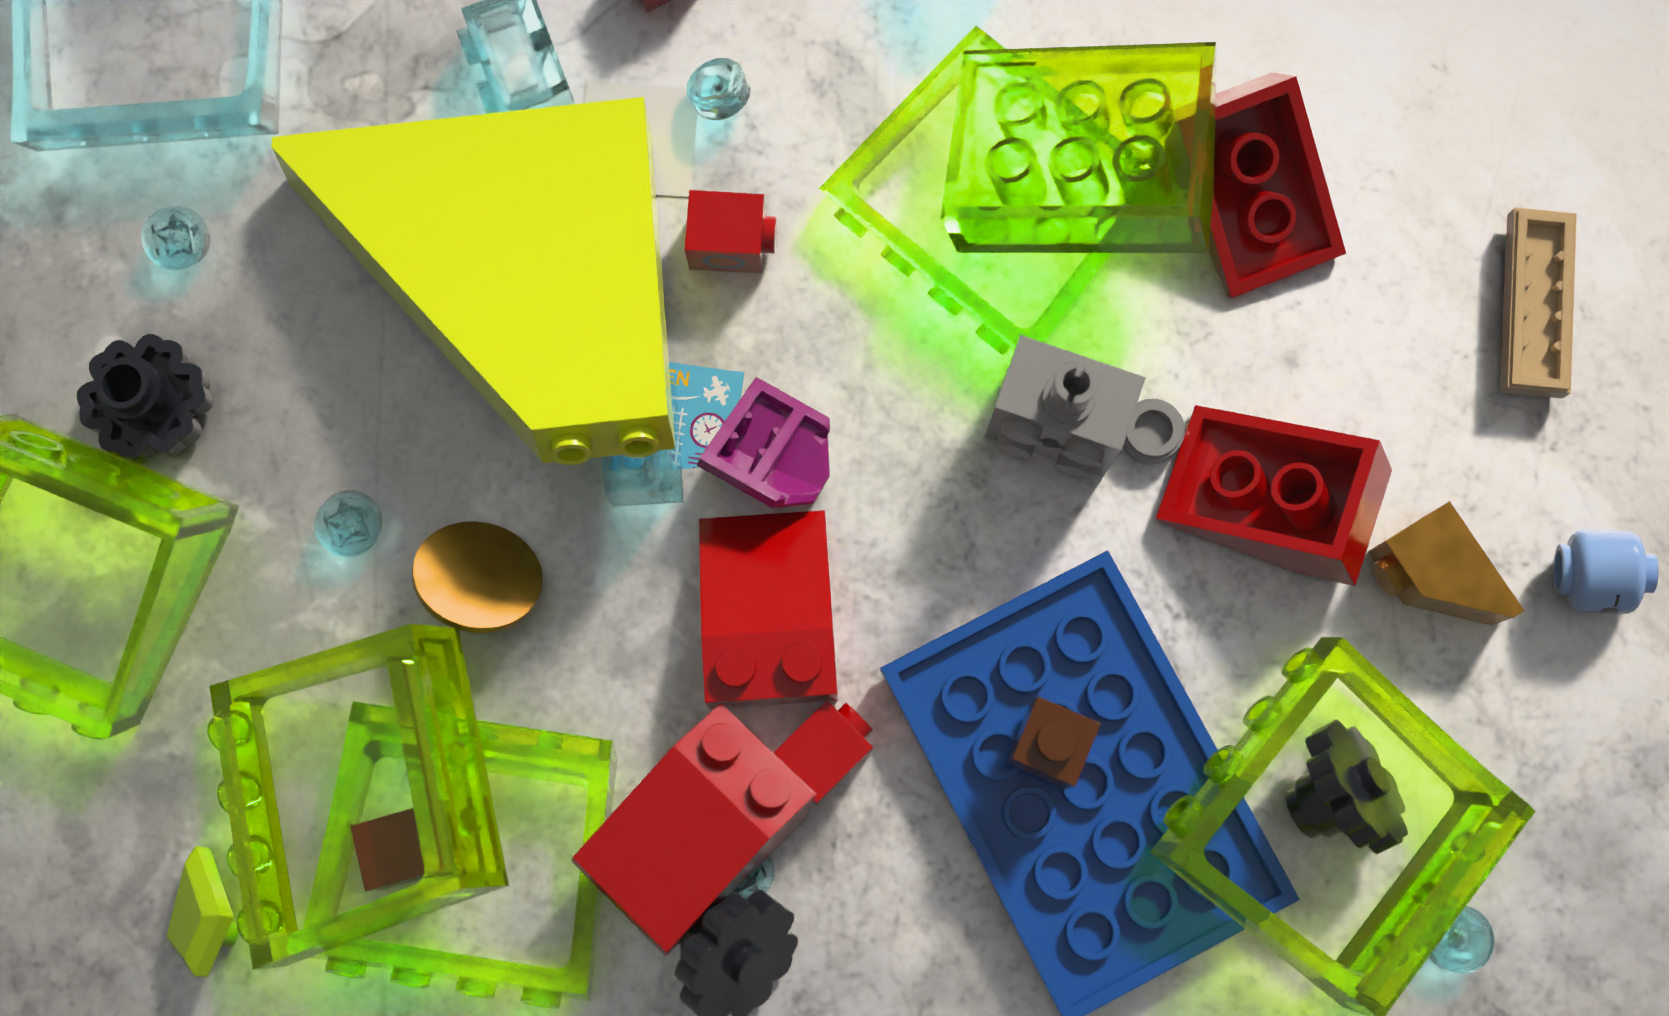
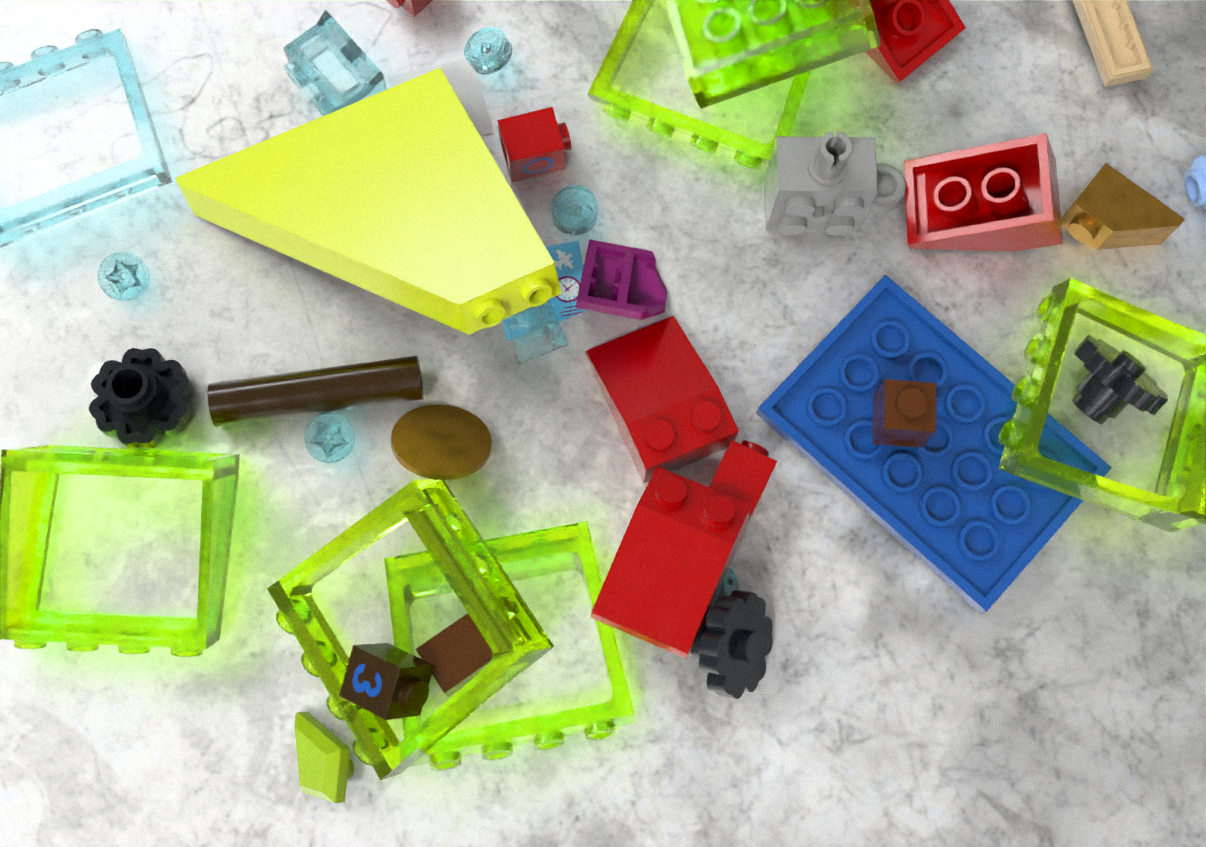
camera: 25 degrees left, 5 degrees down
none -> dark brown piece [207,356,424,427]
none -> dark brown brick [339,643,434,720]
none -> clear light blue tile [551,185,598,235]

